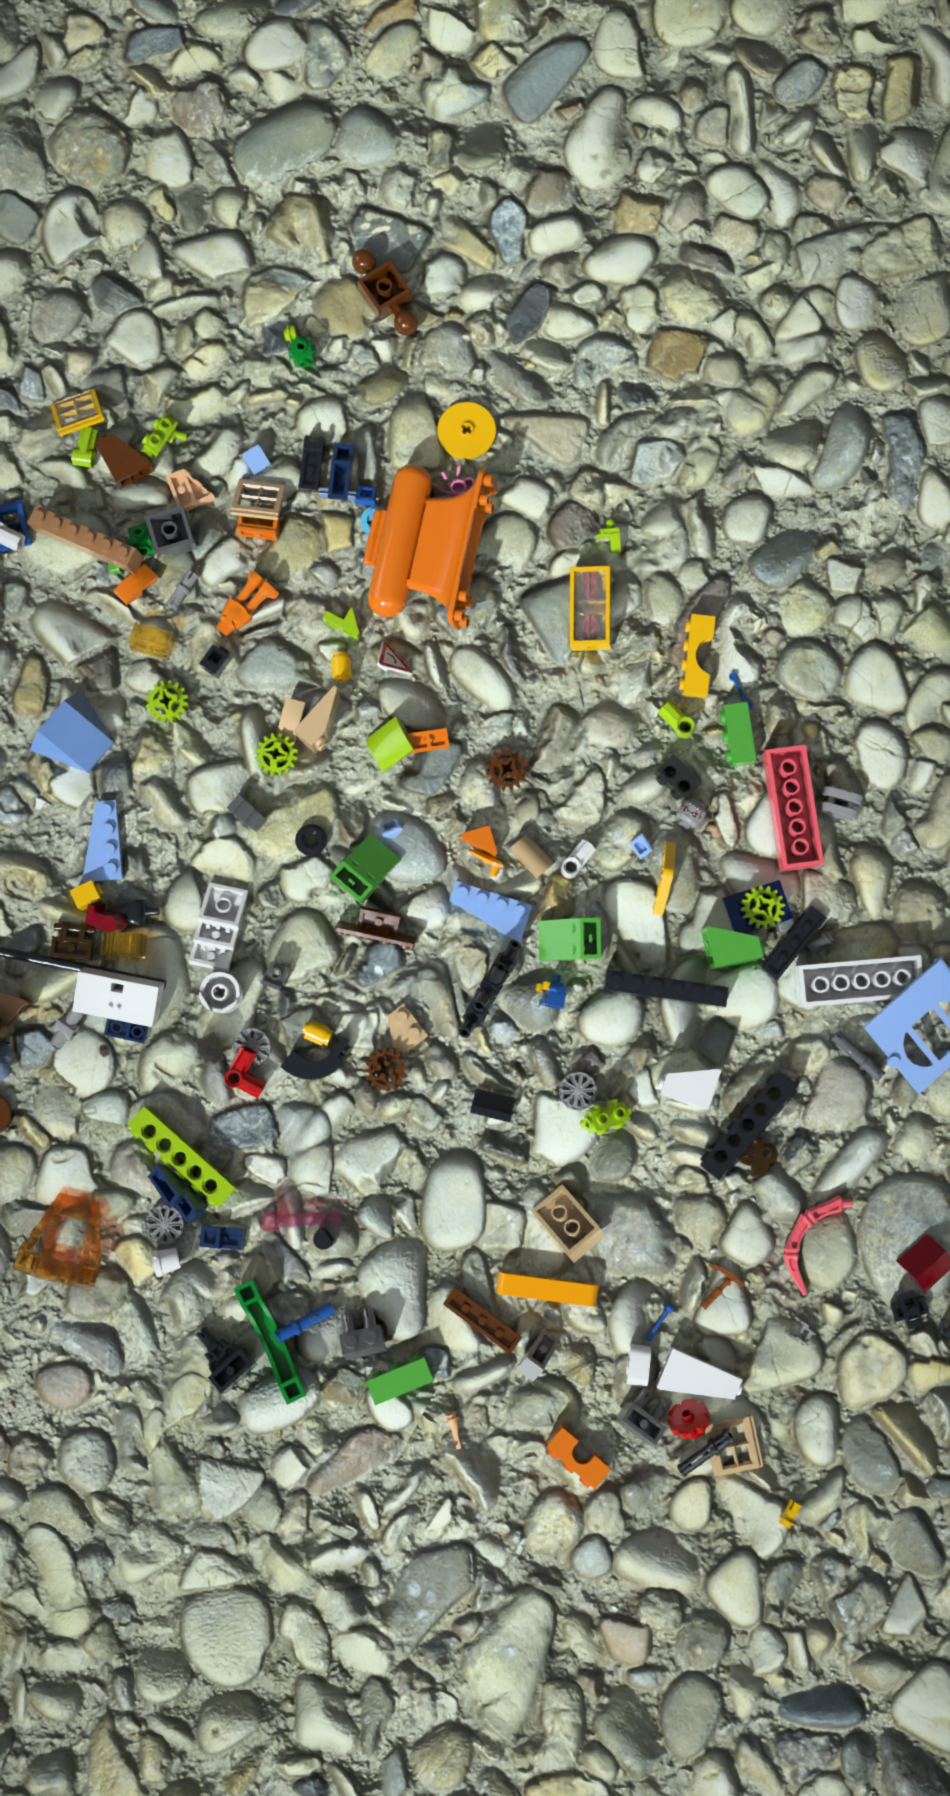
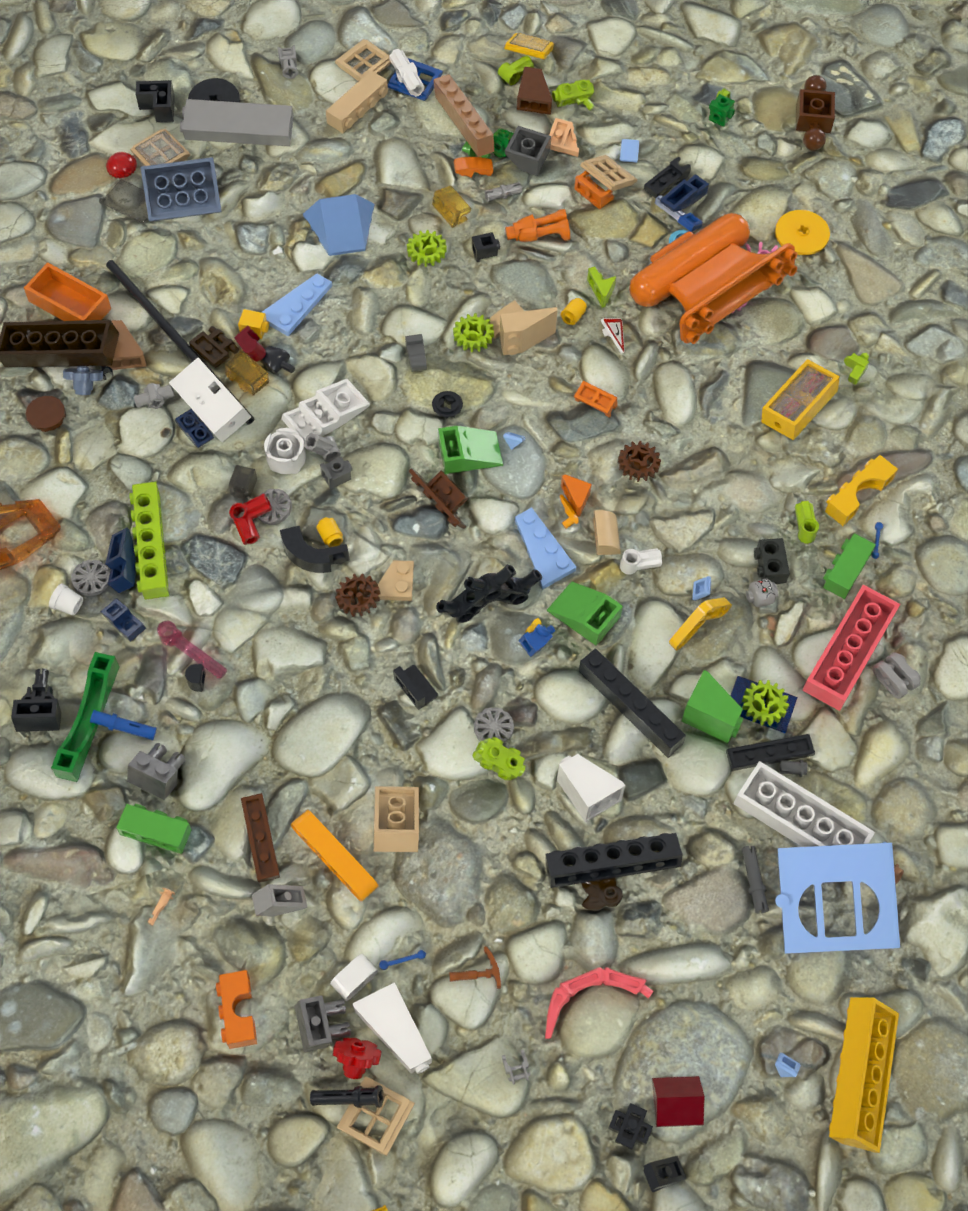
camera: 35 degrees right, 20 degrees down
lime slope [366,716,416,772] -> none
none -> light grey piece [304,433,341,462]

